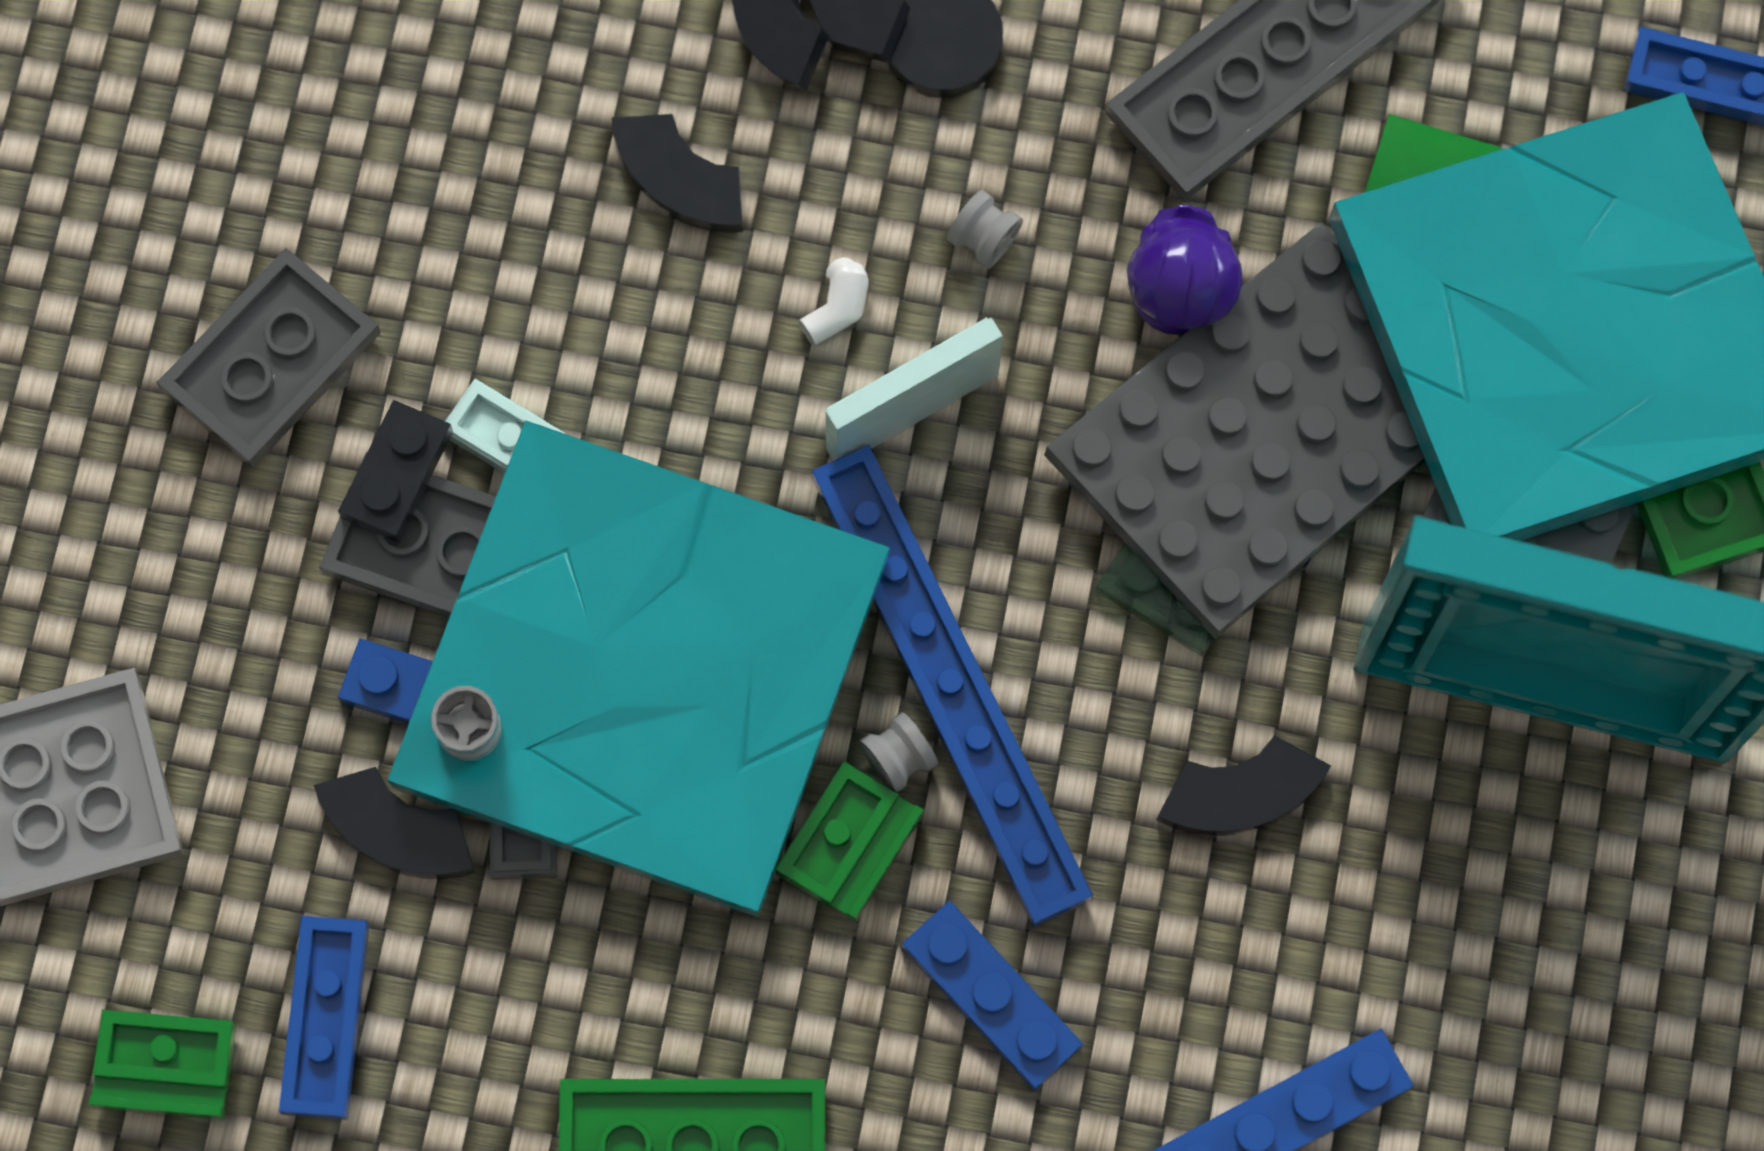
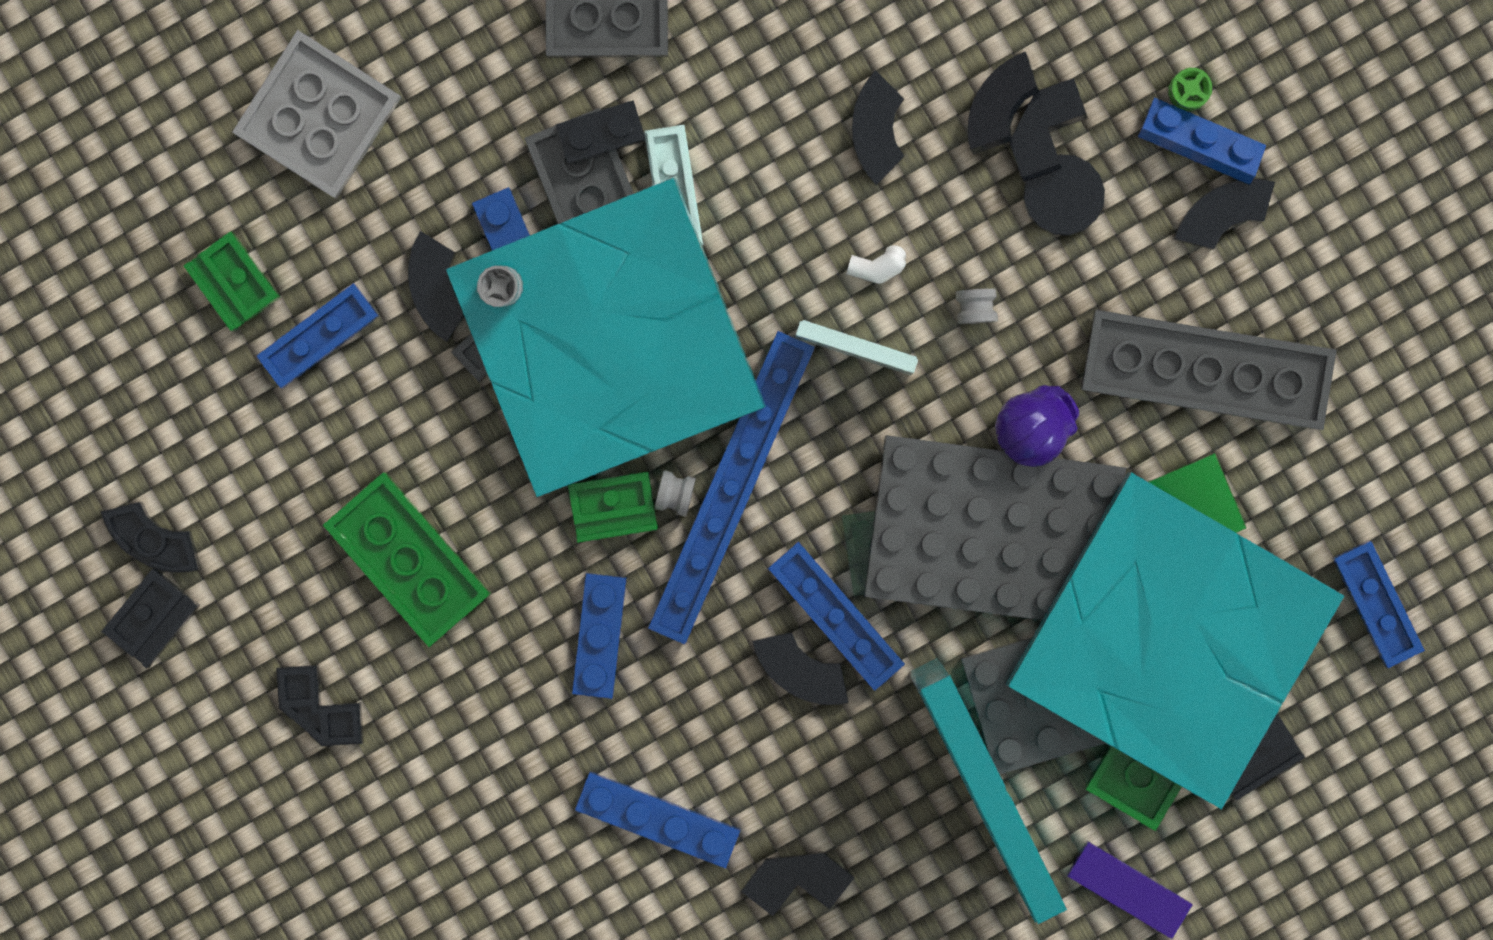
camera: 50 degrees right, 15 degrees up
none -> black tile [741,851,855,916]
none -> blue plate [768,541,905,691]

